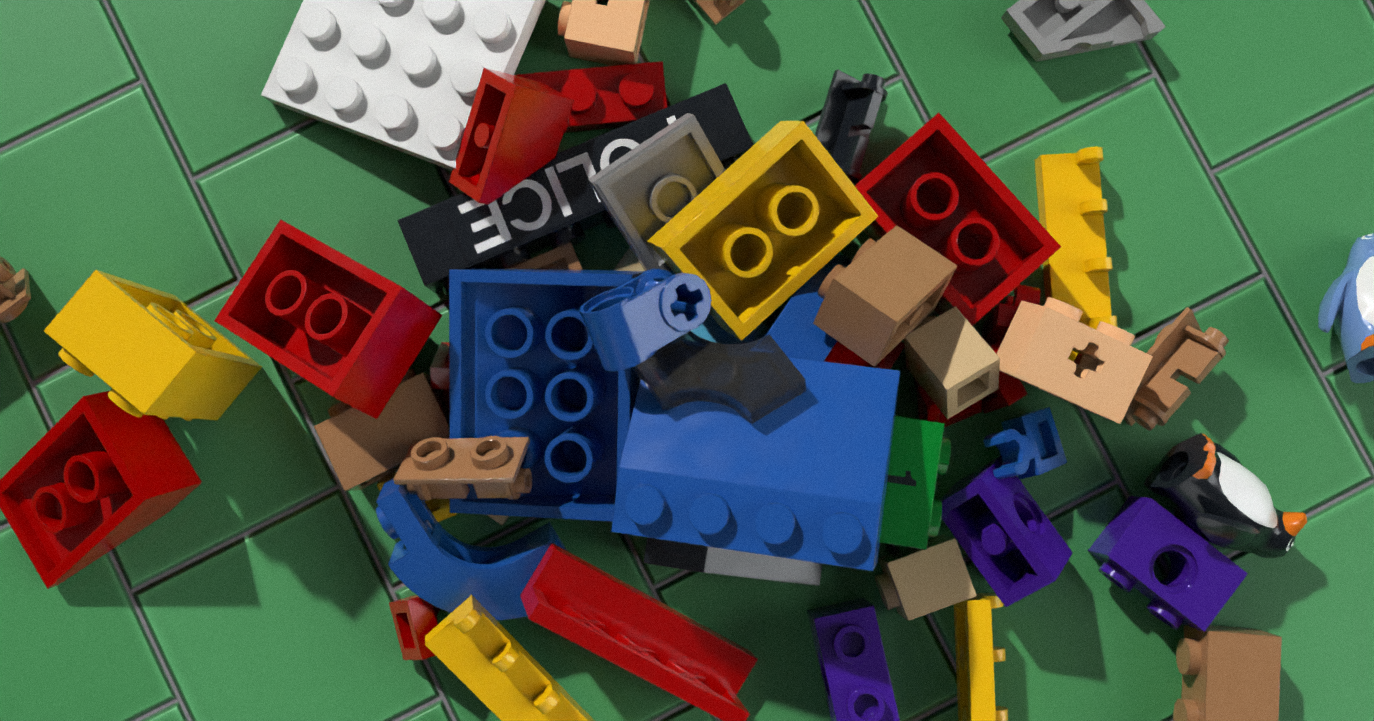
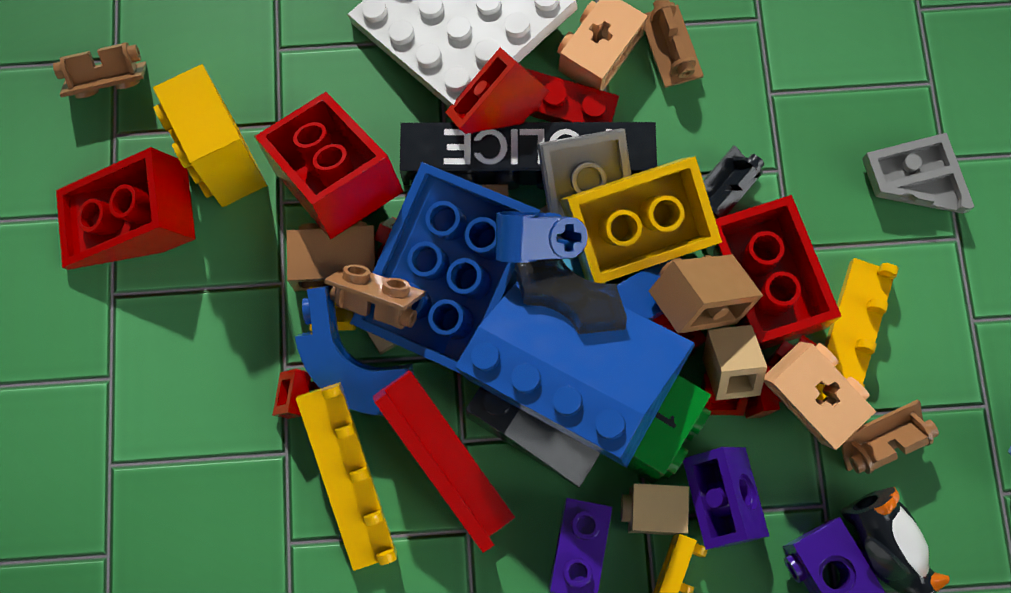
camera: 25 degrees right, 10 degrees down
blue plate [983,407,1067,479] -> none

